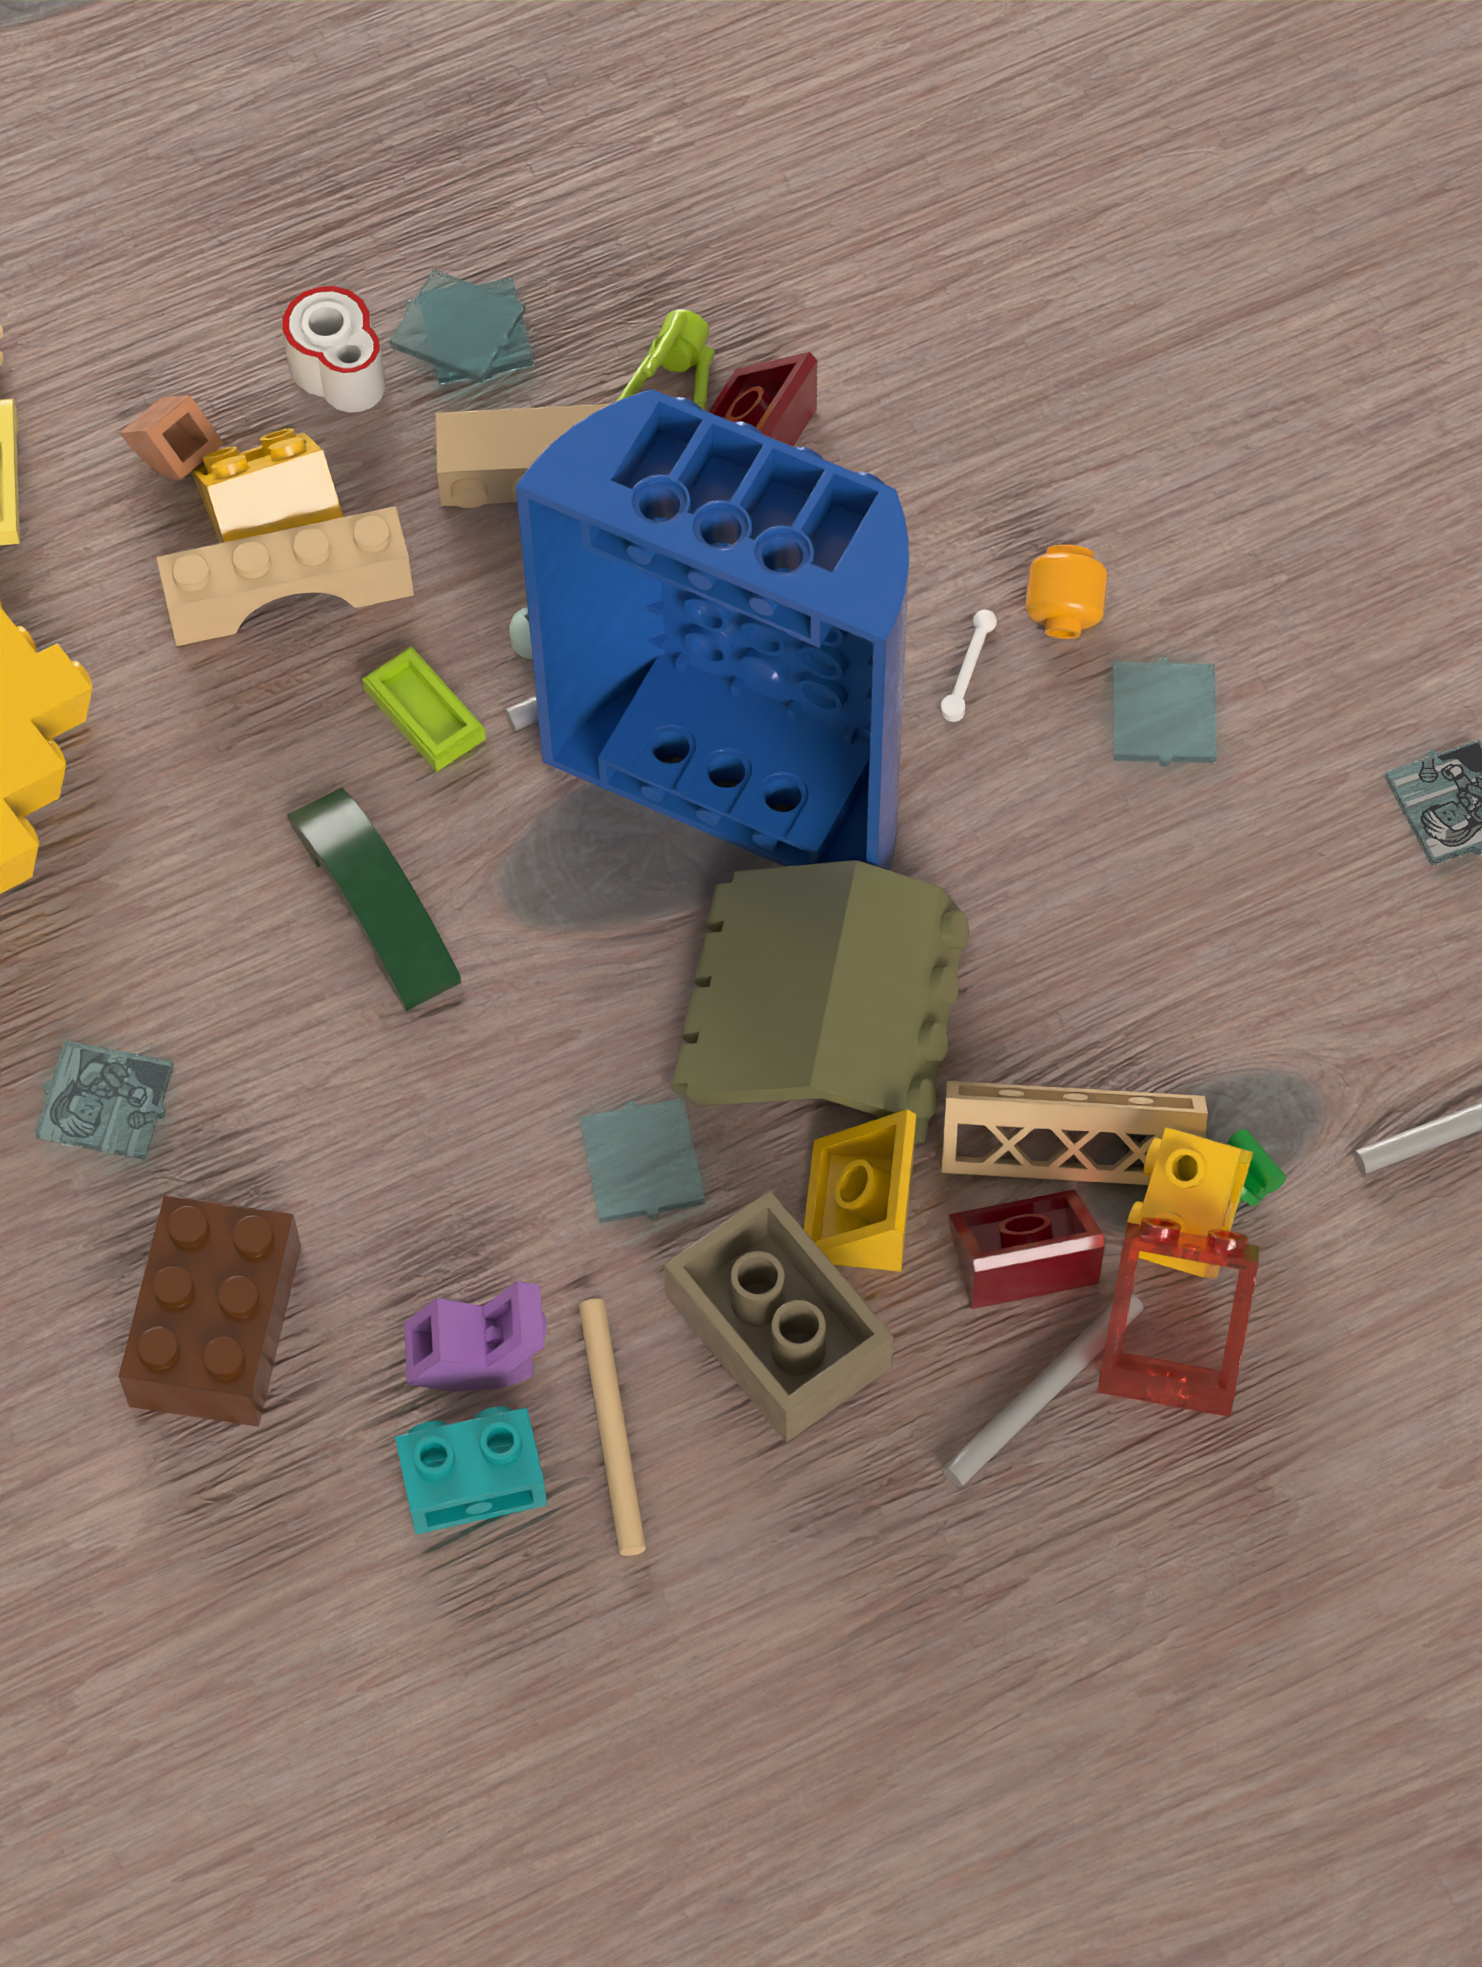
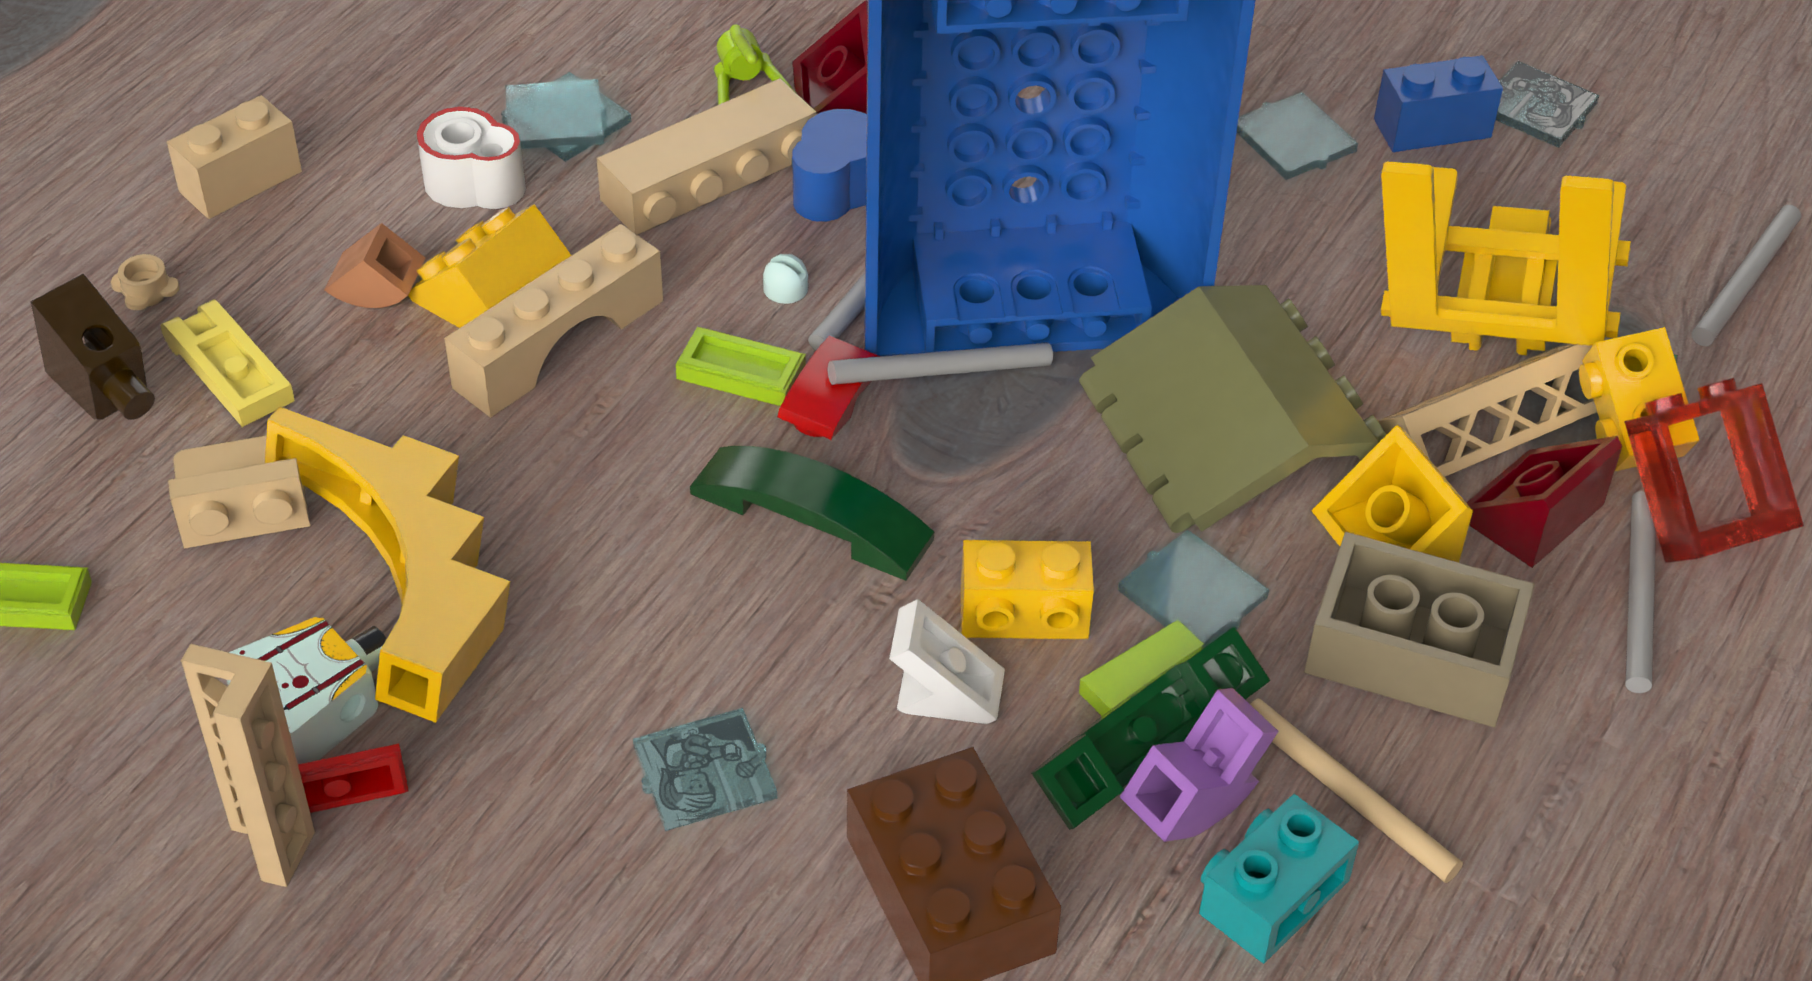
camera: 35 degrees left, 15 degrees down
none -> tan brick [167,95,302,219]
none -> red slope [777,335,881,440]
none -> light grey bar [828,343,1053,384]
none -> white slope [889,599,1005,724]
none -> yellow brick [961,540,1094,639]
none -> dark green slope [1031,626,1271,830]
none -> lime tile [1079,620,1204,716]
none -> blue brick [1374,55,1503,152]
none -> yellow piece [1381,161,1631,356]

